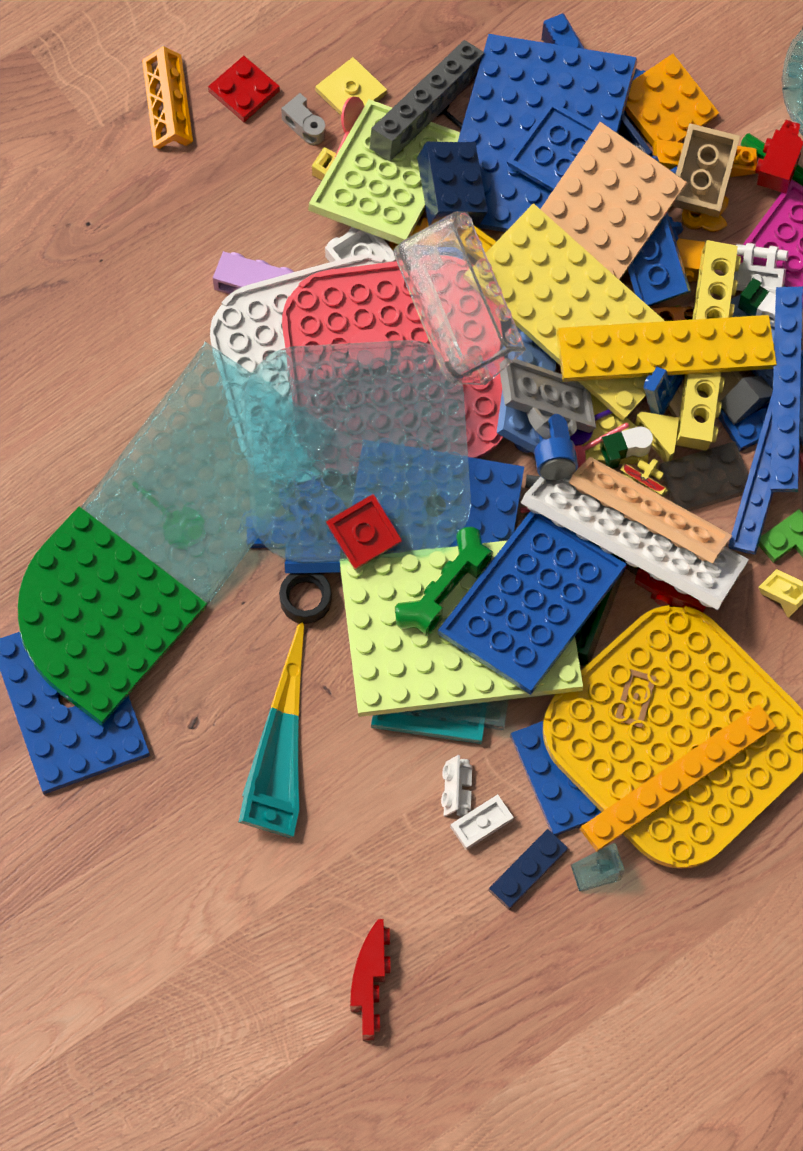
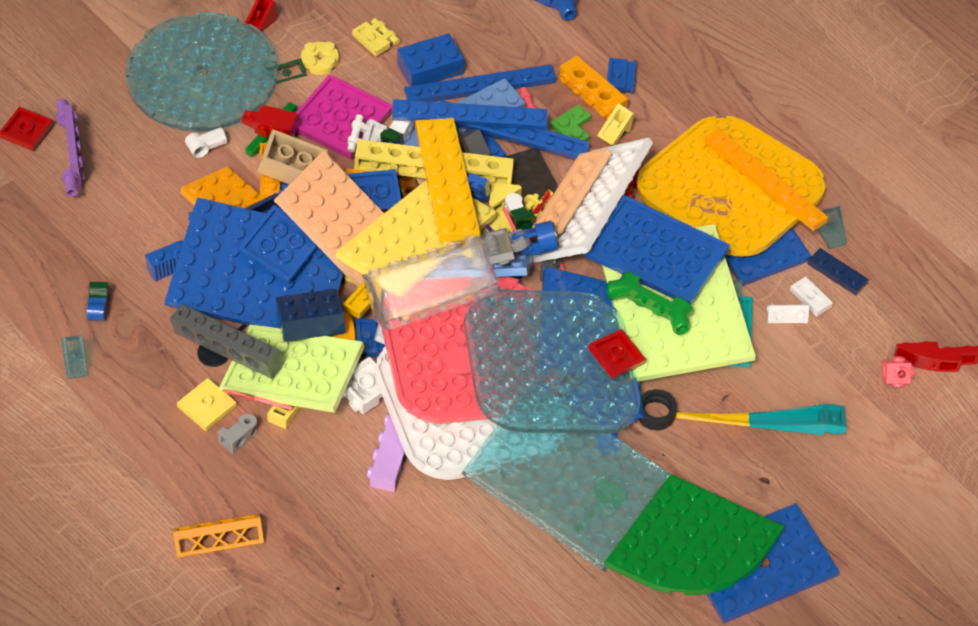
camera: 95 degrees left, 15 degrees down
red plate [208,56,280,122] -> none
none -> white piece [185,128,227,158]
none -> coral brick [882,356,914,387]

